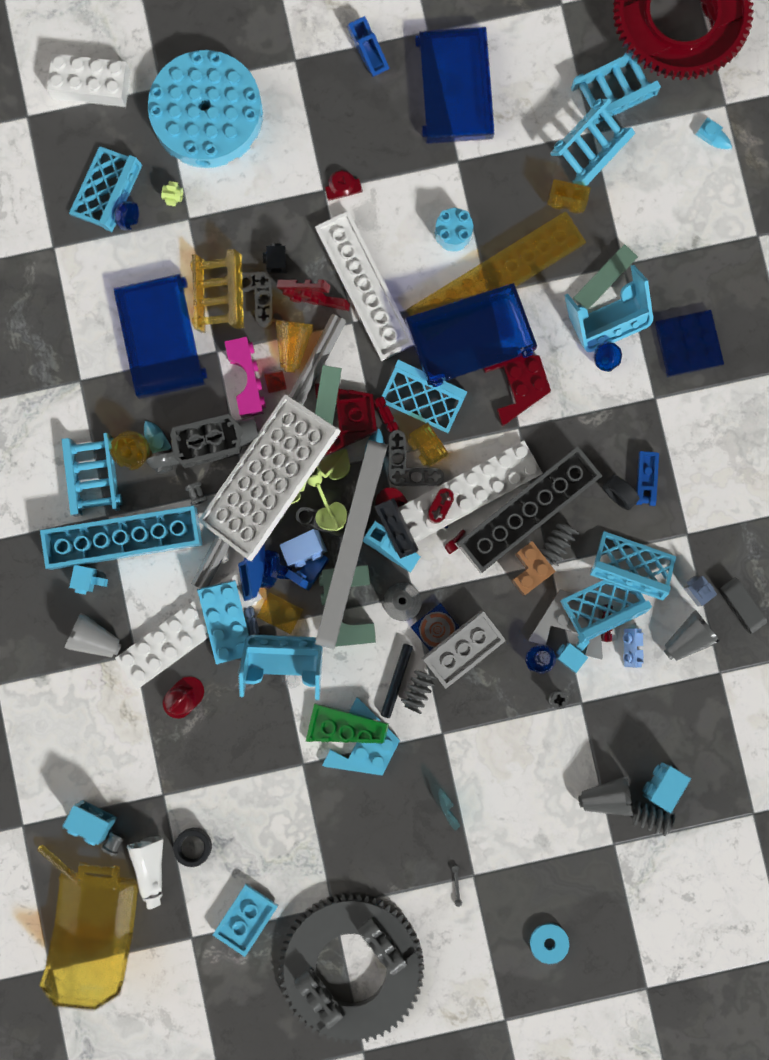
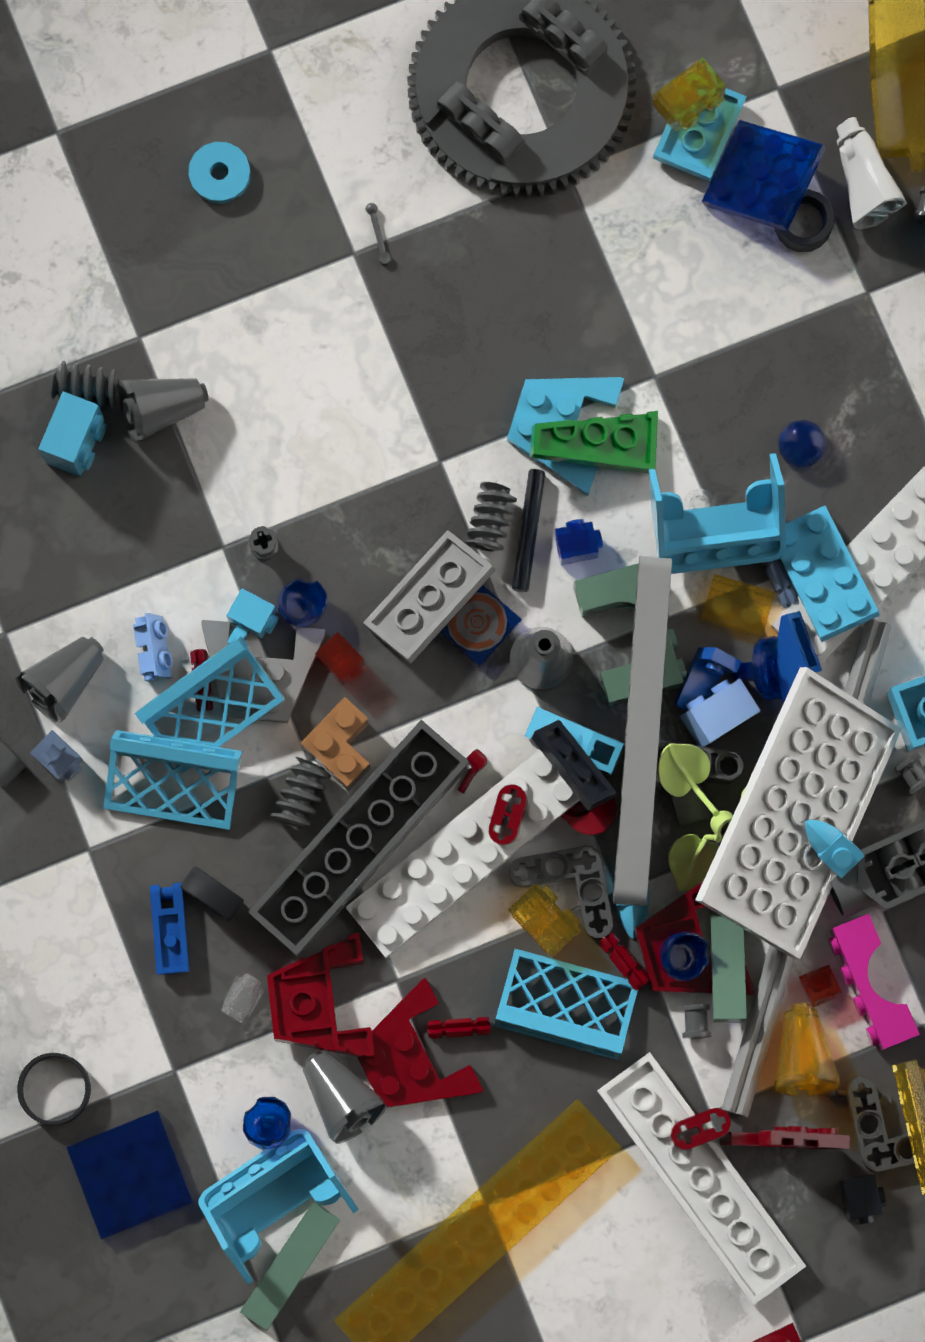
camera: 170 degrees right, 5 degrees down
dark red piece [163,676,205,719] -> none
clear blue windscreen [405,283,537,387] -> none
medium azure brick [435,208,474,252] -> none
clear light blue slope [438,788,461,831] -> none
none -> black tyre [17,1053,91,1125]
none -> clear brick [220,972,265,1023]
none -> dark red wing [267,933,375,1059]
none -> dark grey cone [303,1051,387,1144]
none -> clear red brick [315,632,365,686]
none -> dark red axle [427,1017,491,1039]
none -> clear blue brick [554,519,603,566]
none -> clear yellow brick [652,57,726,133]
none -> clear blue hair [660,931,709,981]
none -> dark red beam [670,1108,731,1150]
none -> dark grey bush [681,1004,712,1039]
none -> clear blue plate [702,120,825,232]
none -> clear blue hair [778,420,827,468]
none -> medium azure plate [805,820,865,878]

